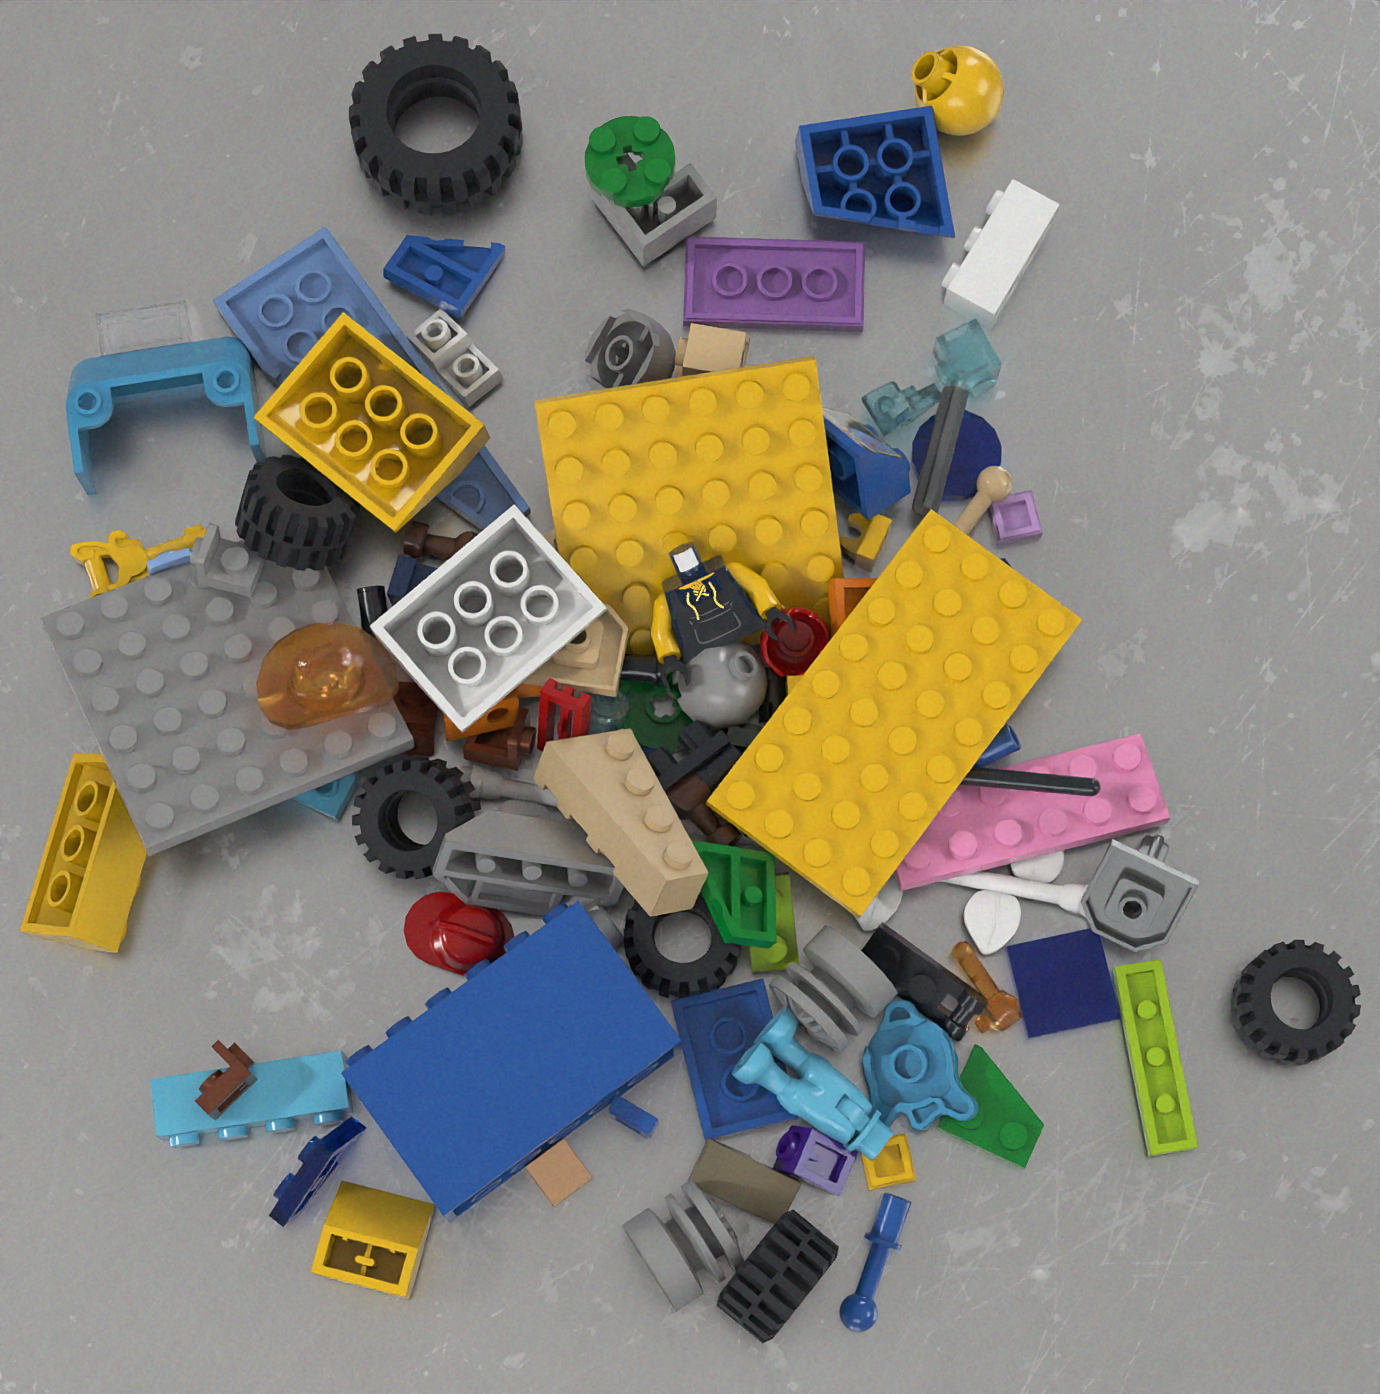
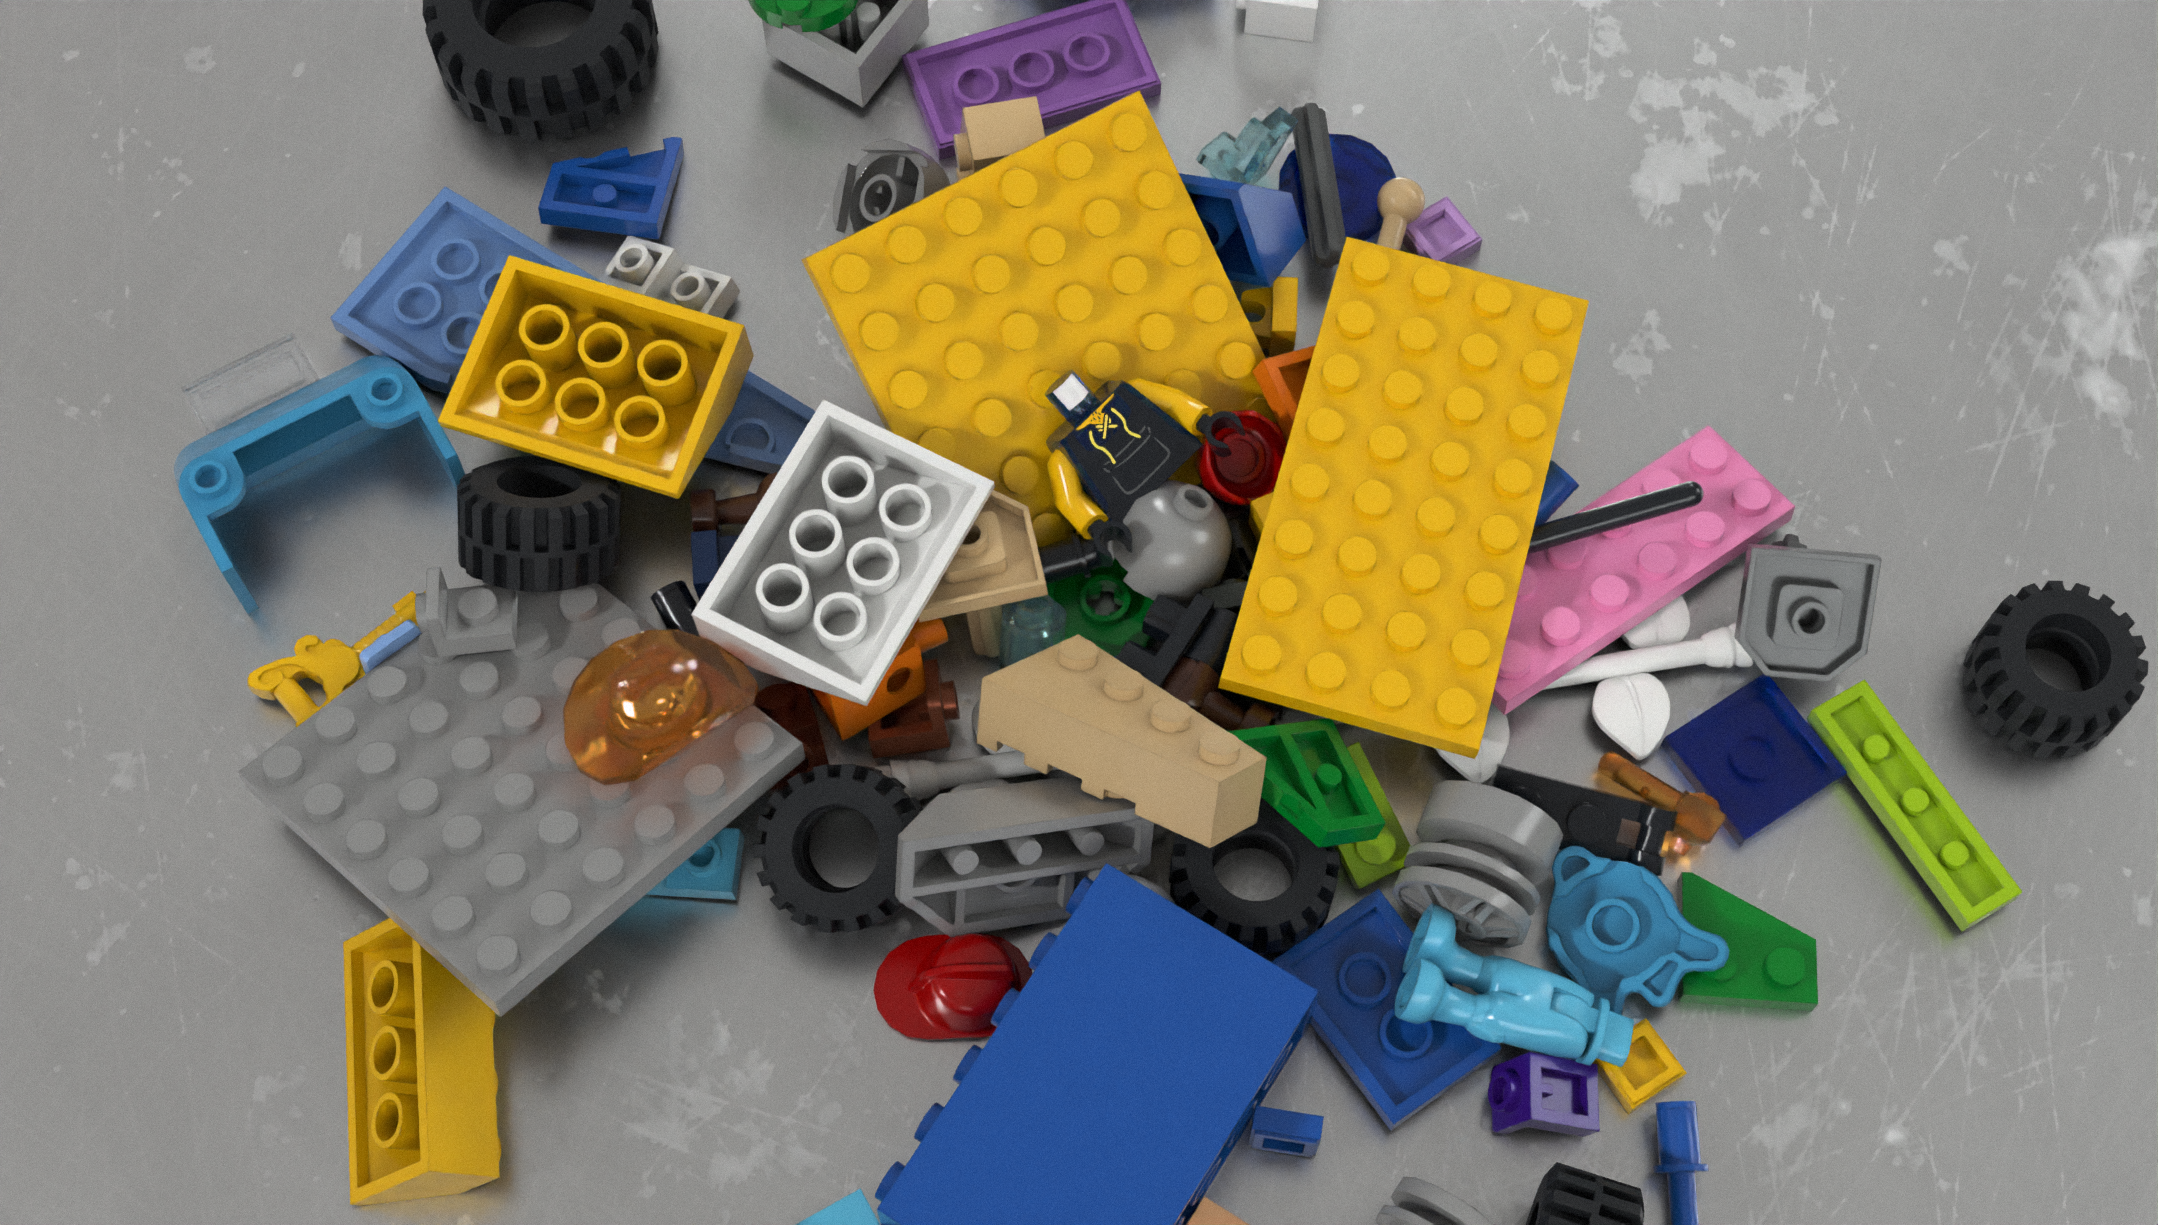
camera: 20 degrees left, 10 degrees down
red tile [537,678,591,752] -> none
dark tan slope [687,1137,802,1224] -> none
clear light blue brick [932,318,1002,396] -> none

